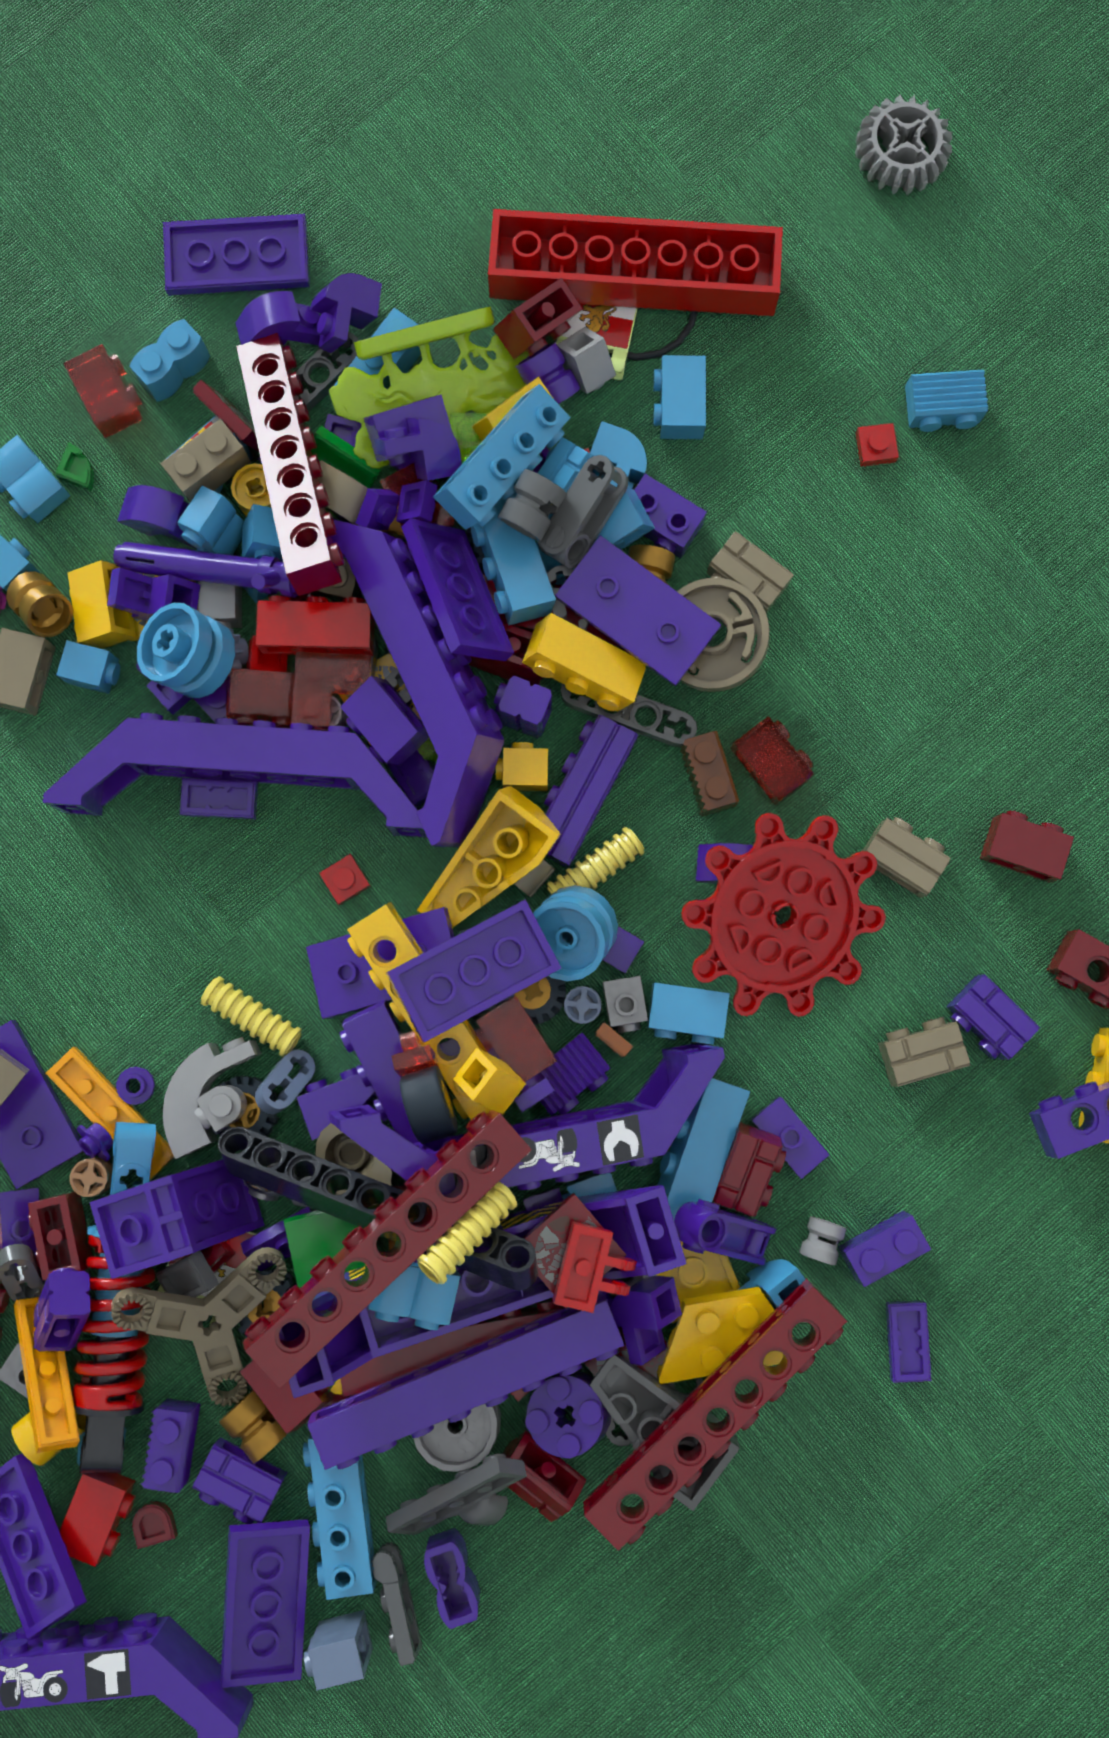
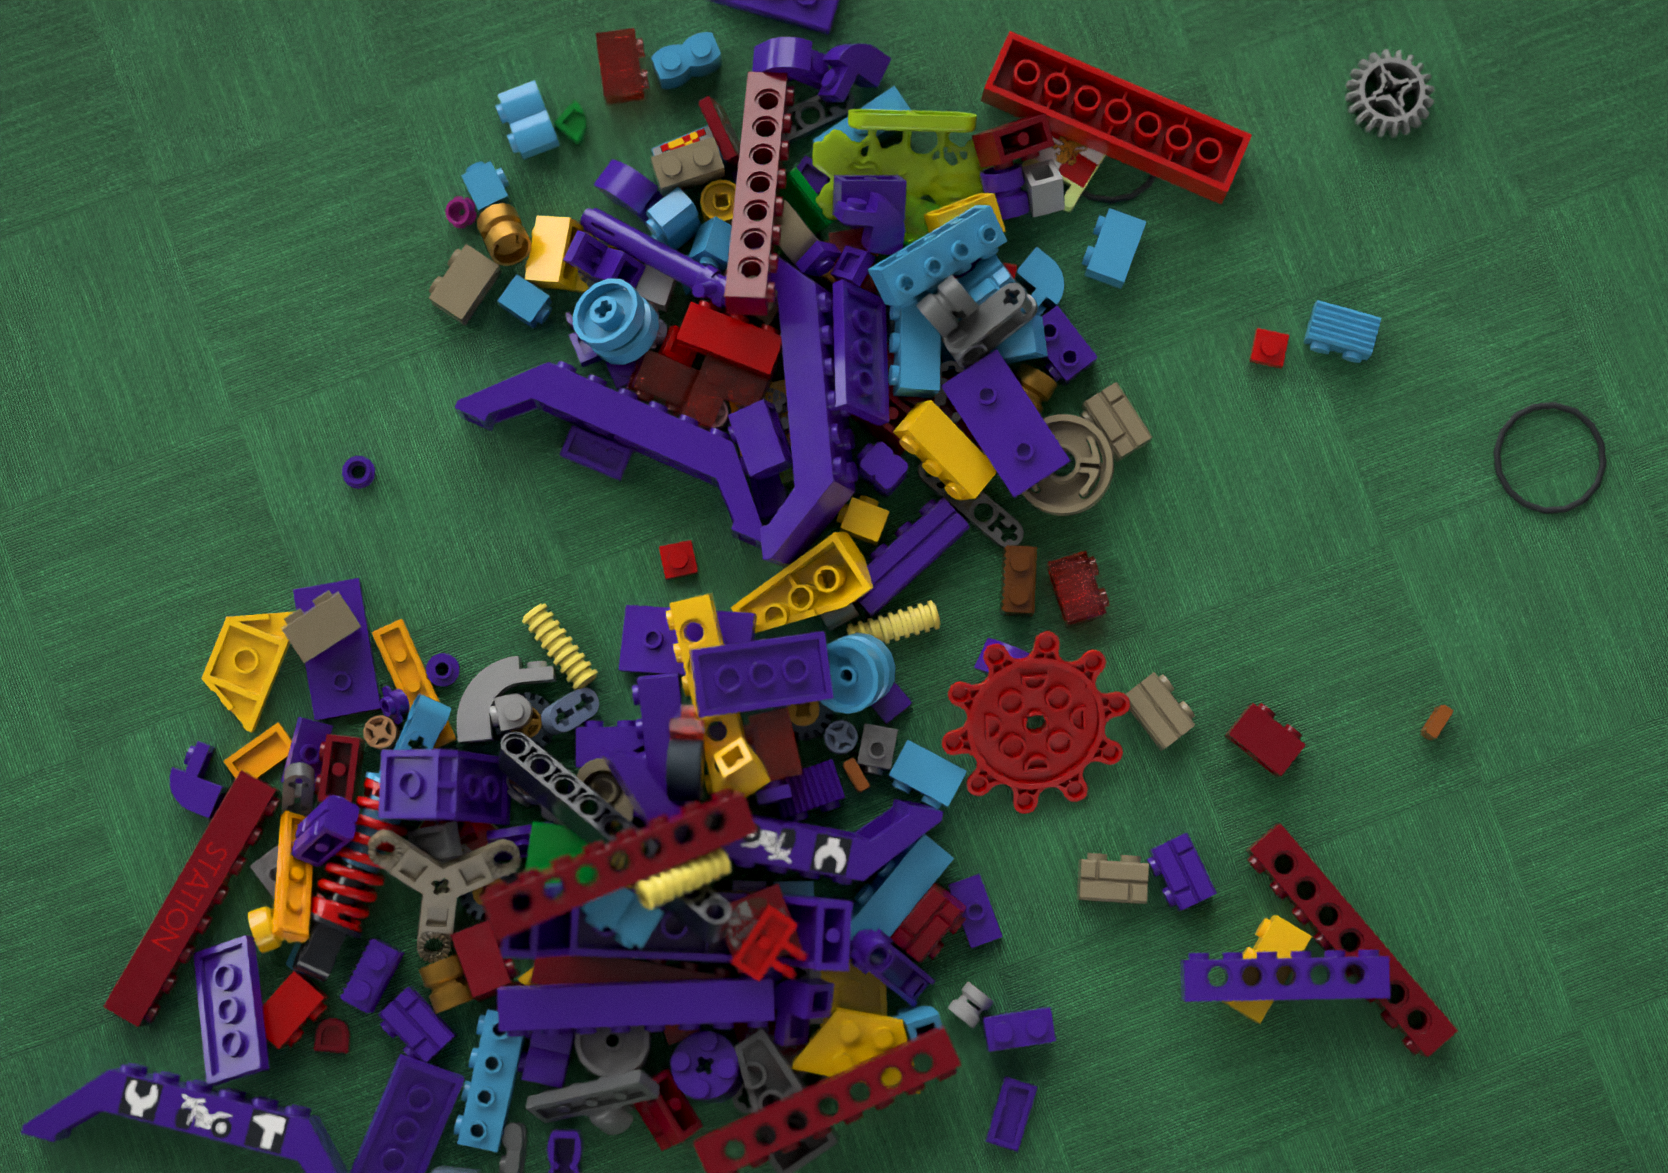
camera: 15 degrees right, 0 degrees up
none -> dark purple brick [518,1028,576,1088]

